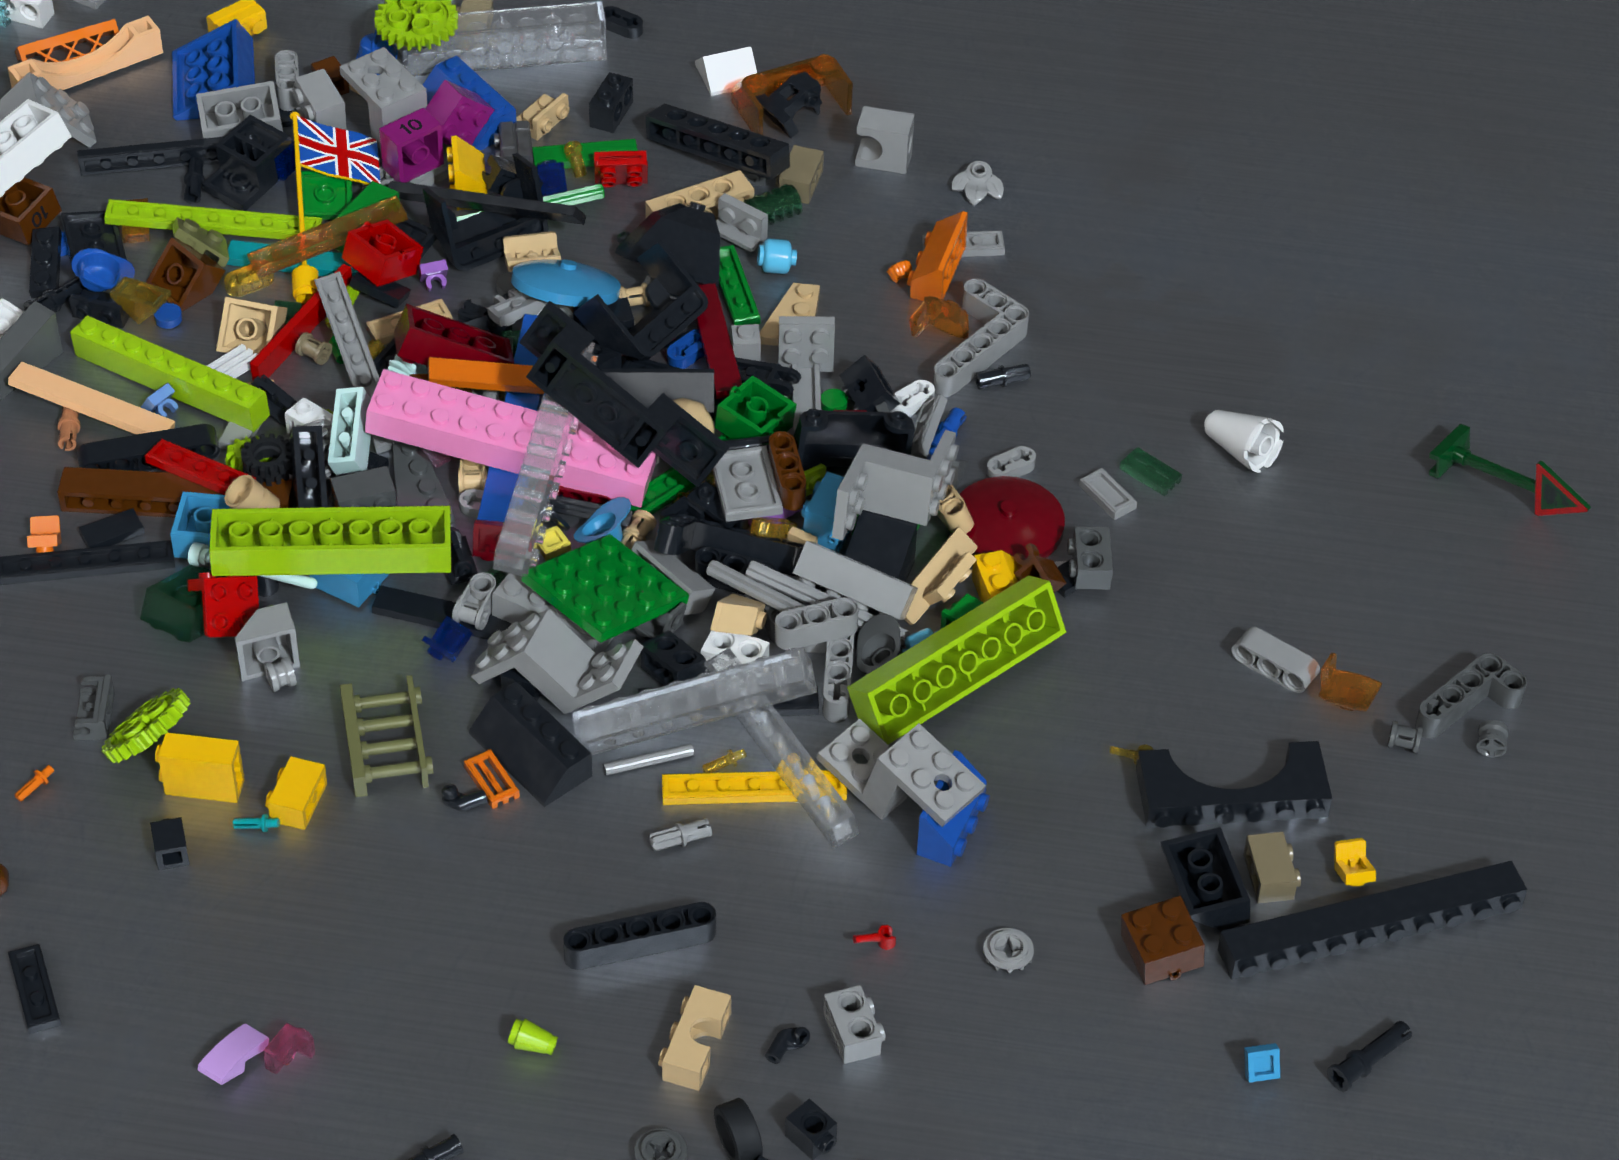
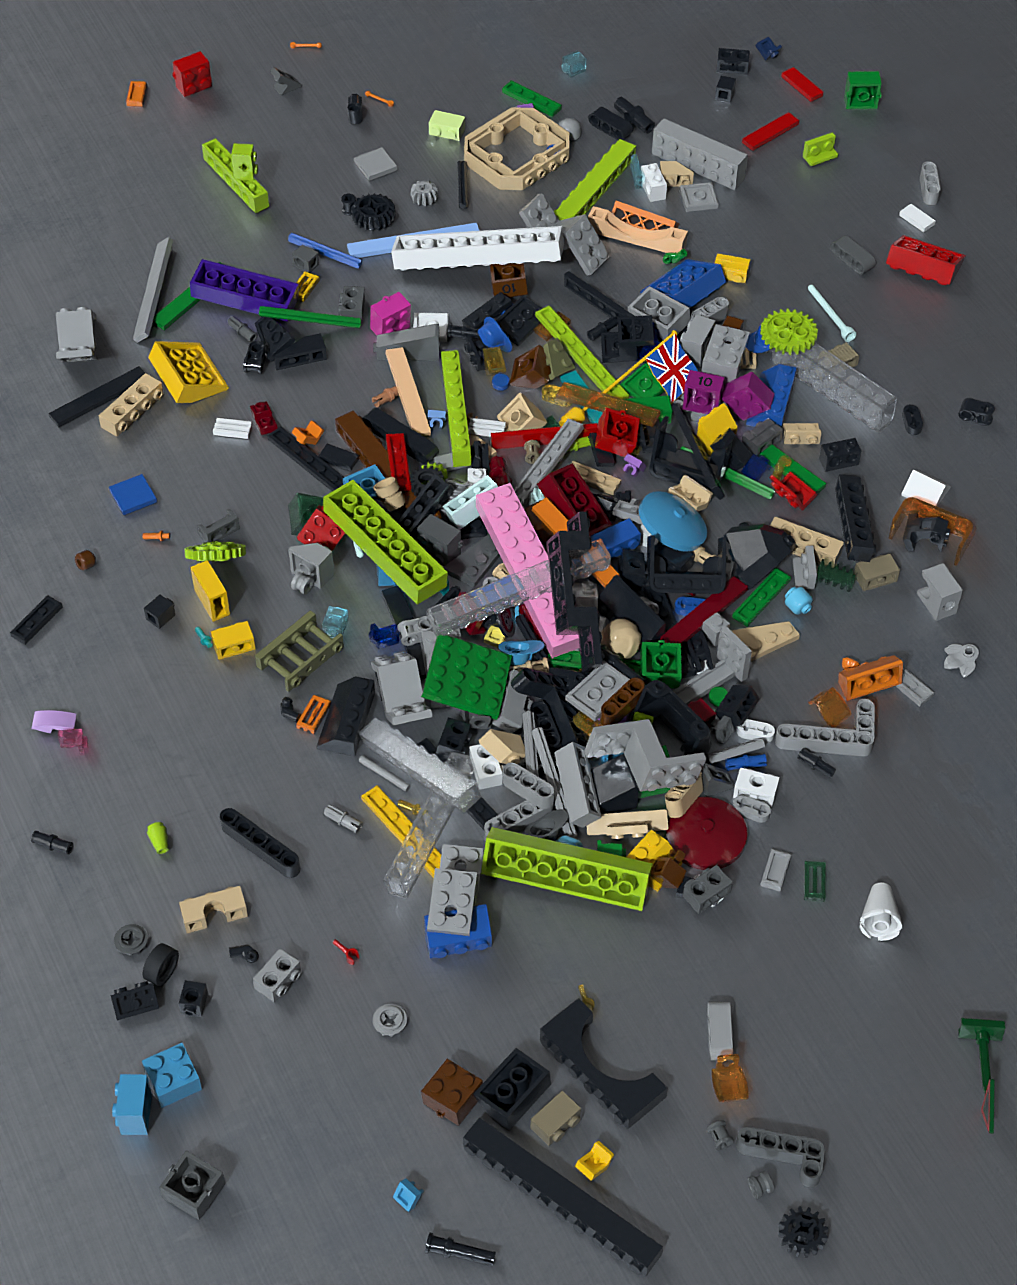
camera: 55 degrees right, 5 degrees up
none -> clear light blue brick [322,606,348,638]
none -> dark red piece [489,456,512,487]
none -> green arm [662,249,687,264]
none -> white brick [733,768,780,808]
none -> black gear [778,1206,828,1258]

